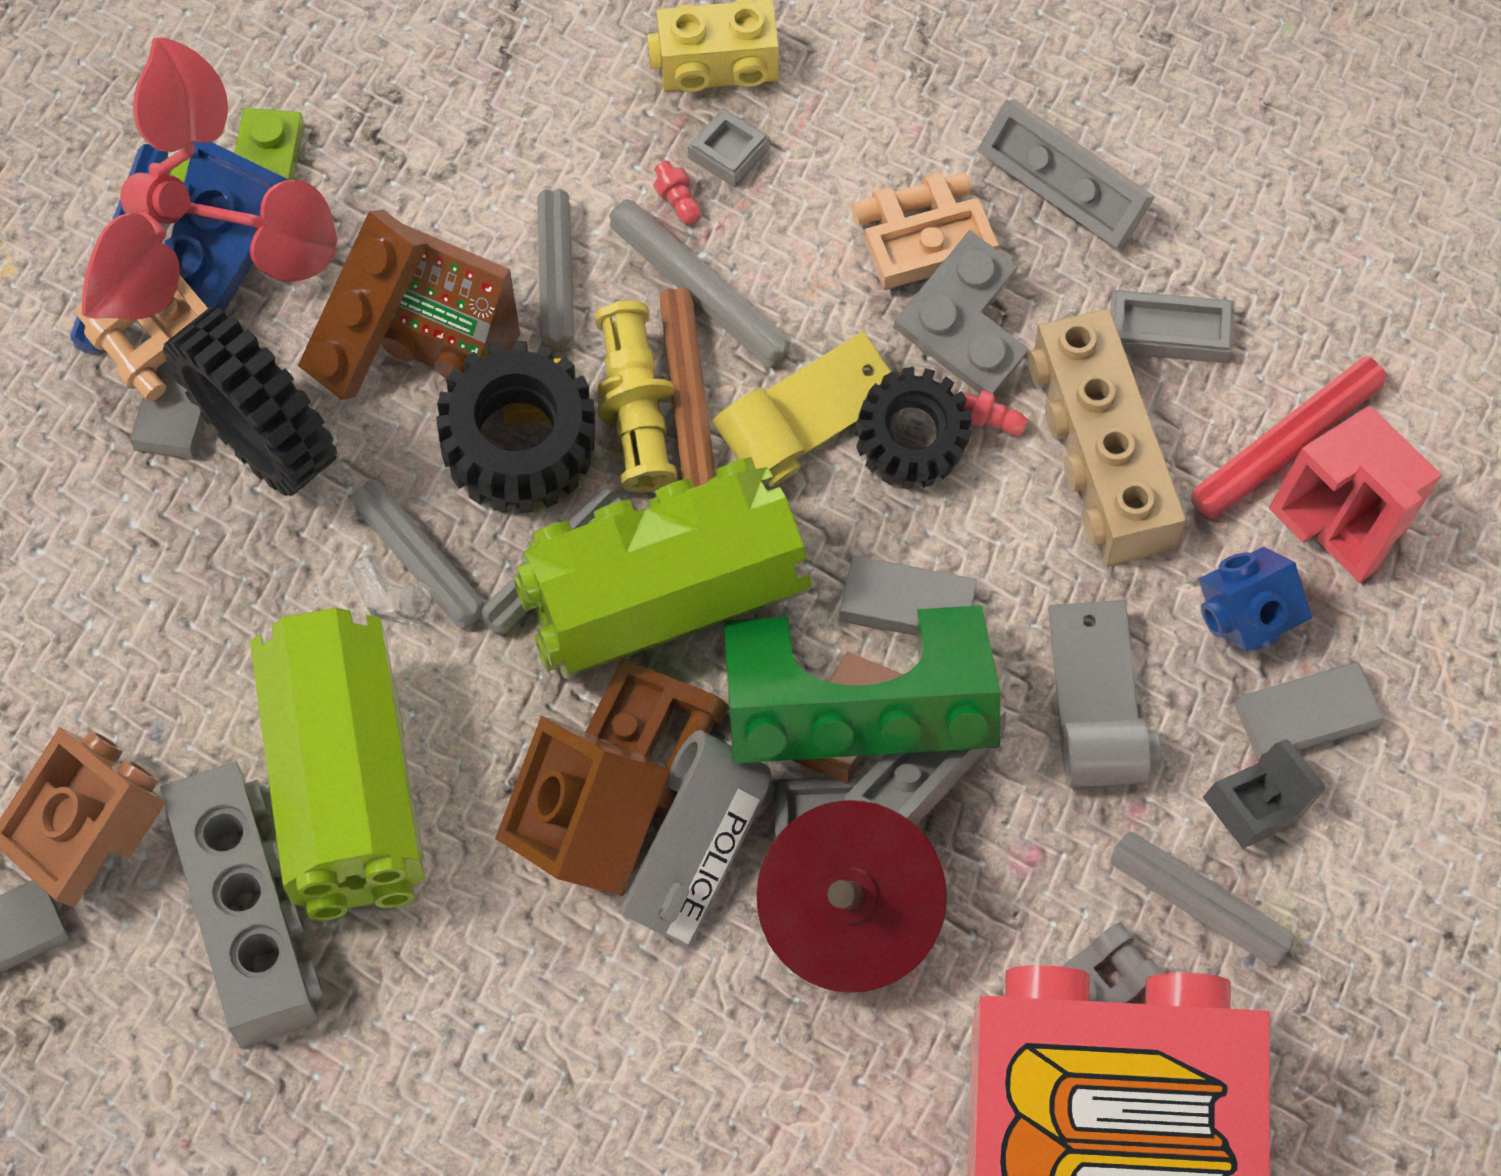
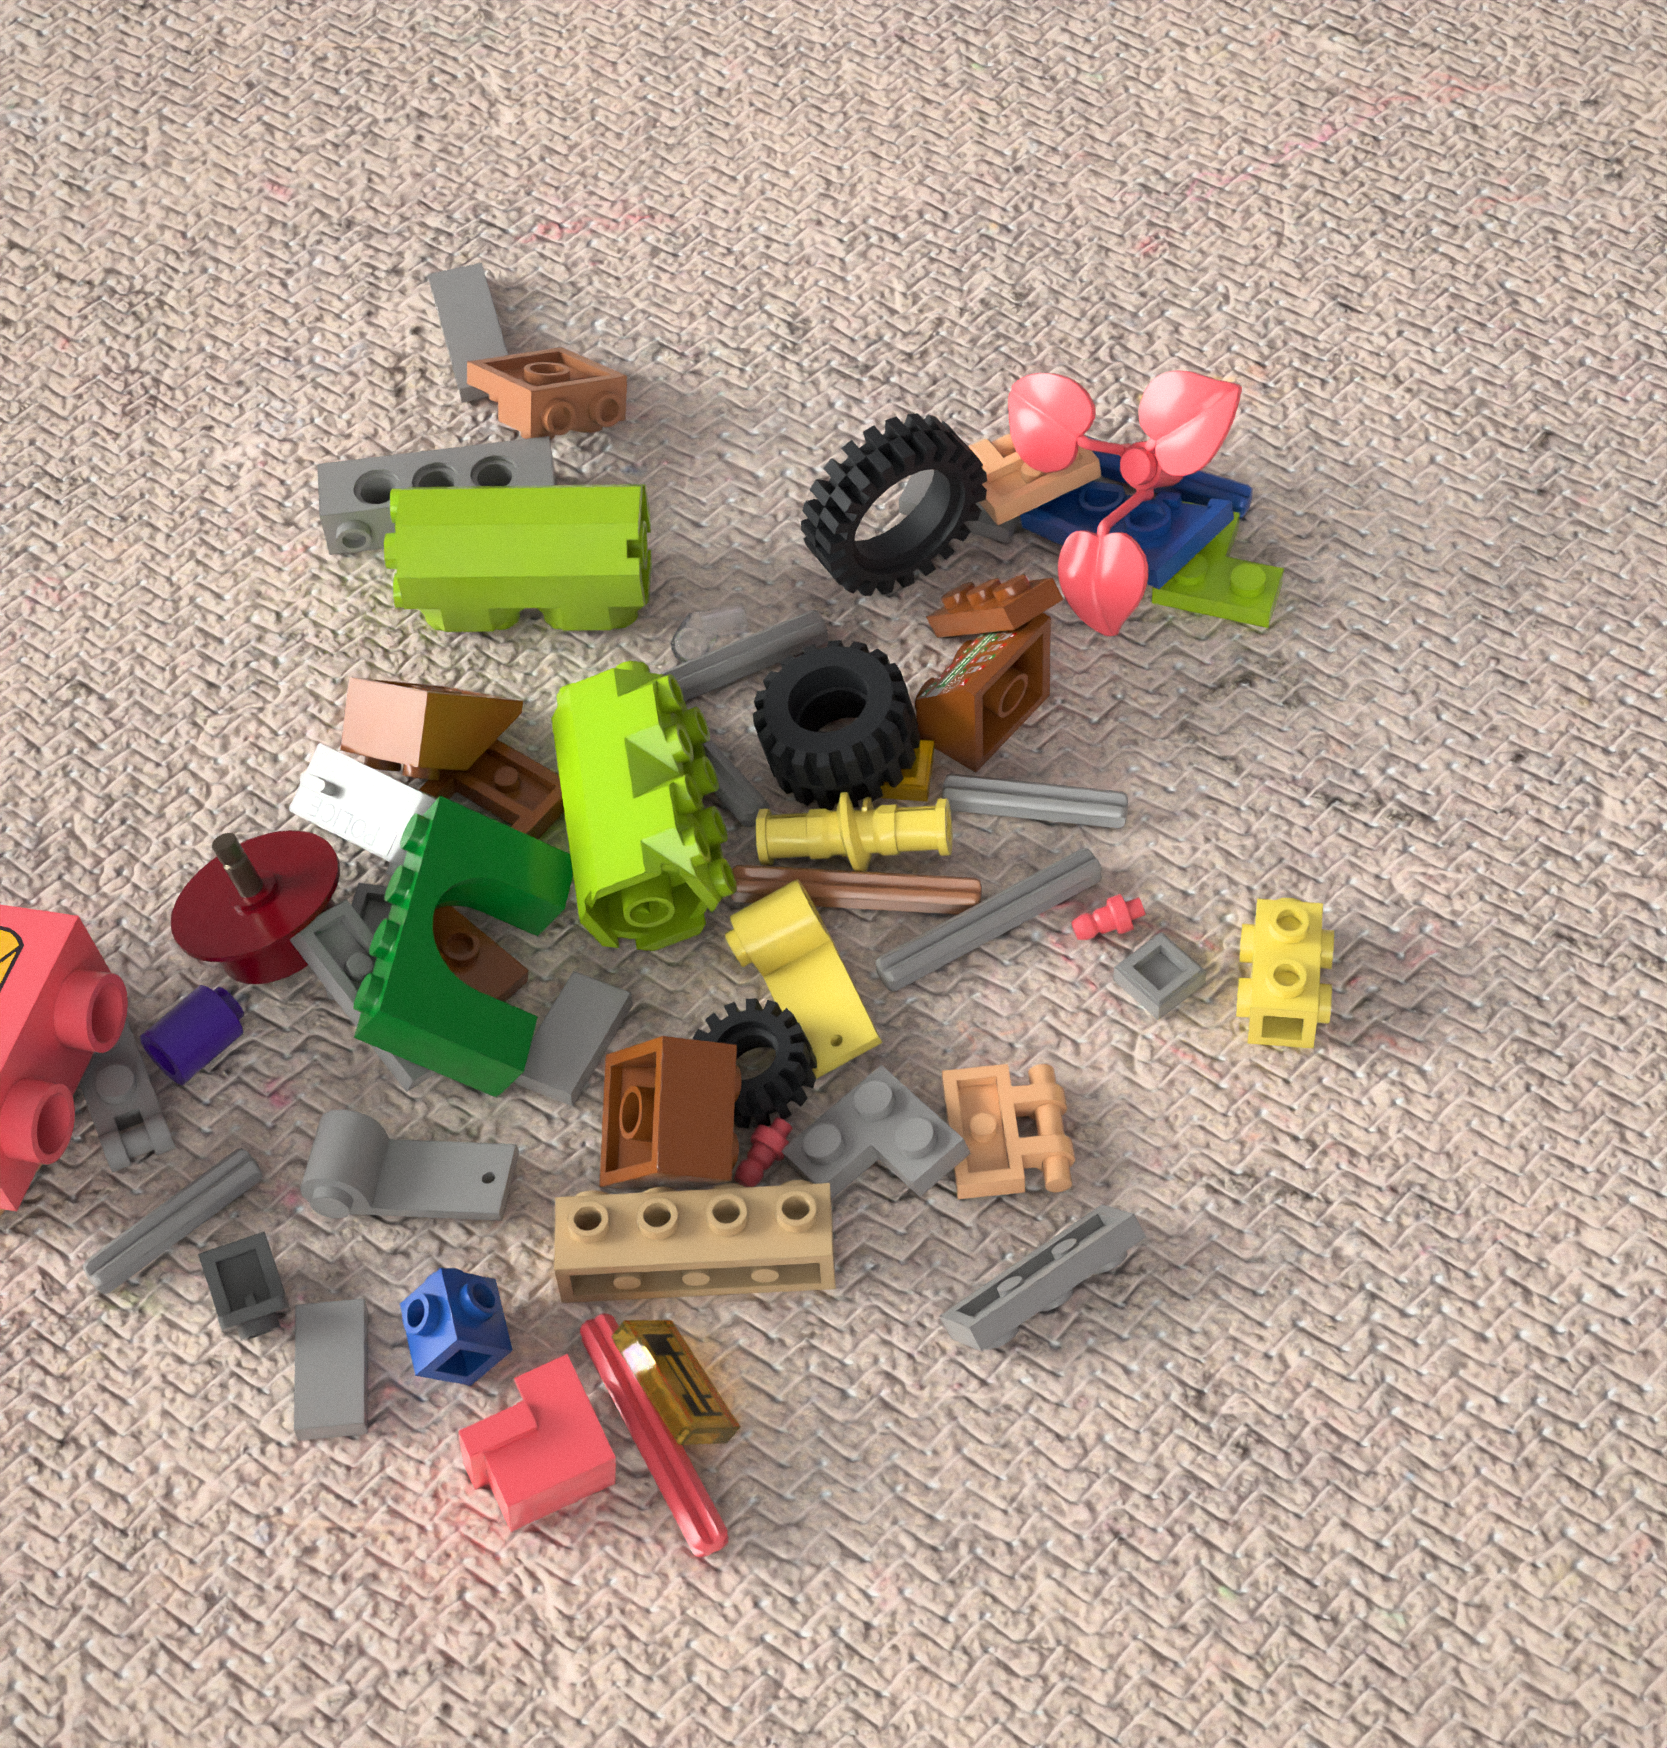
camera: 105 degrees right, 10 degrees down
light grey tile [1110,290,1235,363] -> none
none -> dark purple brick [140,985,244,1085]
none -> dark orange slope [599,1036,742,1189]
none -> clear yellow tile [611,1320,741,1445]

